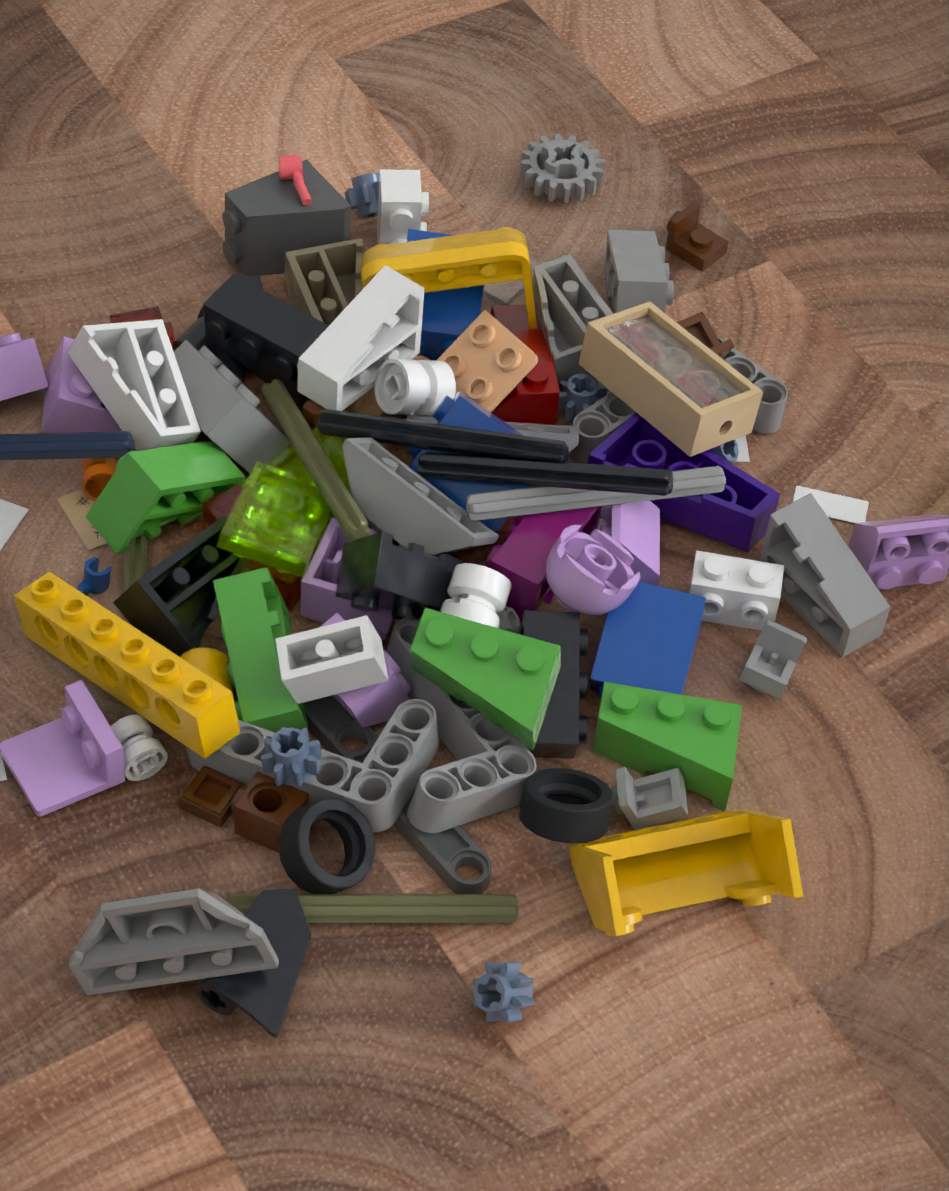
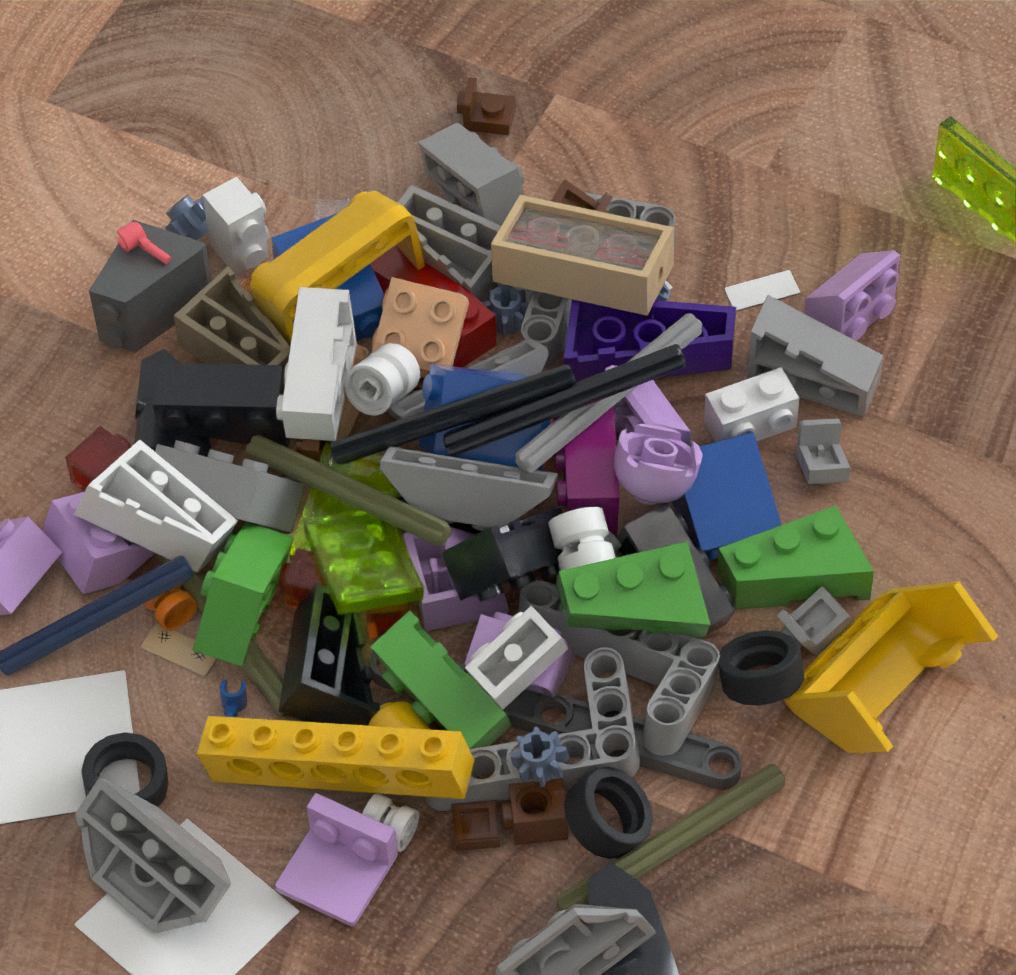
camera: 25 degrees left, 5 degrees up
sand blue gear [472,962,535,1023] -> none
light grey gear [520,133,604,203] -> none

